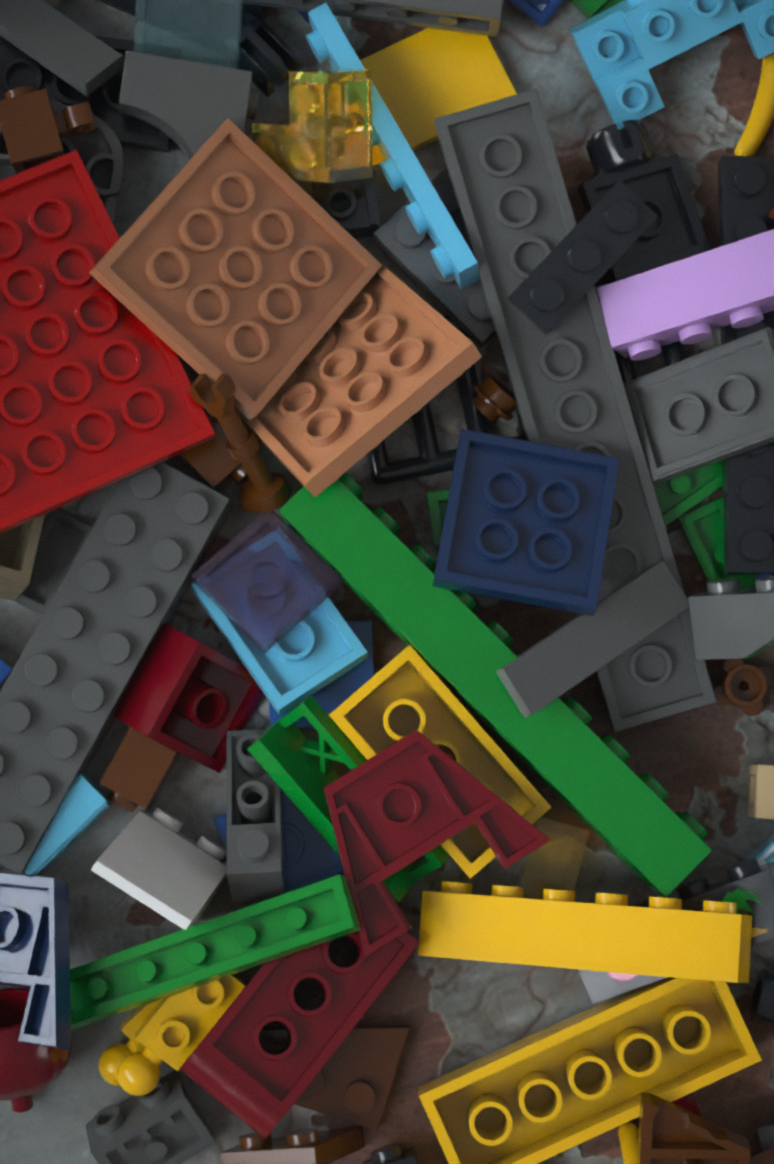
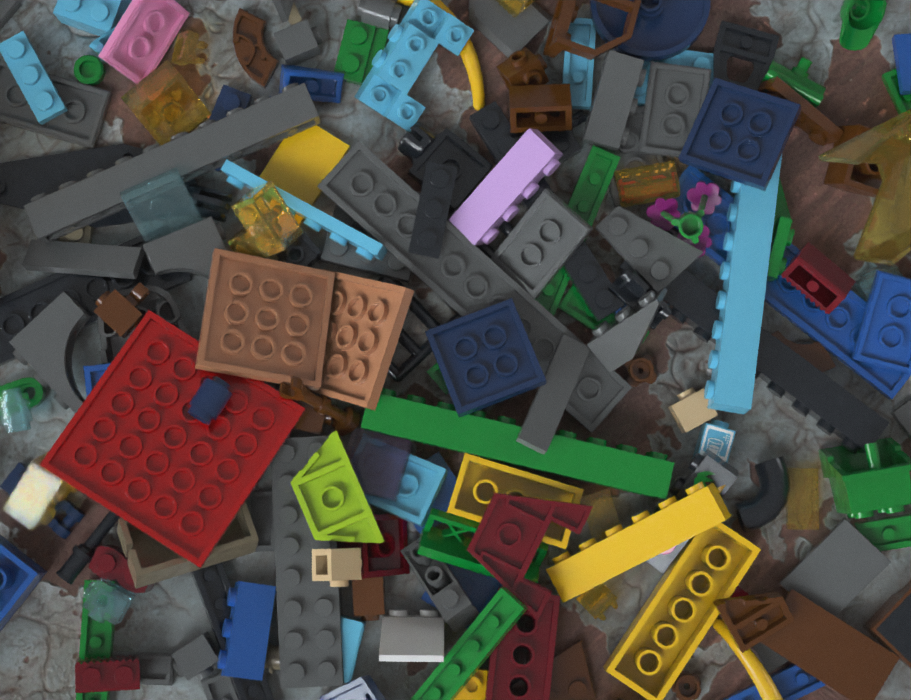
camera: 30 degrees left, 0 degrees up
reddish brown plate [472,375,517,423] -> none
none -> dark blue brick [187,376,232,425]
none -> lime wing [290,430,385,543]
none -> tan brick [312,548,362,587]
none -> clear yellow tile [576,583,618,621]

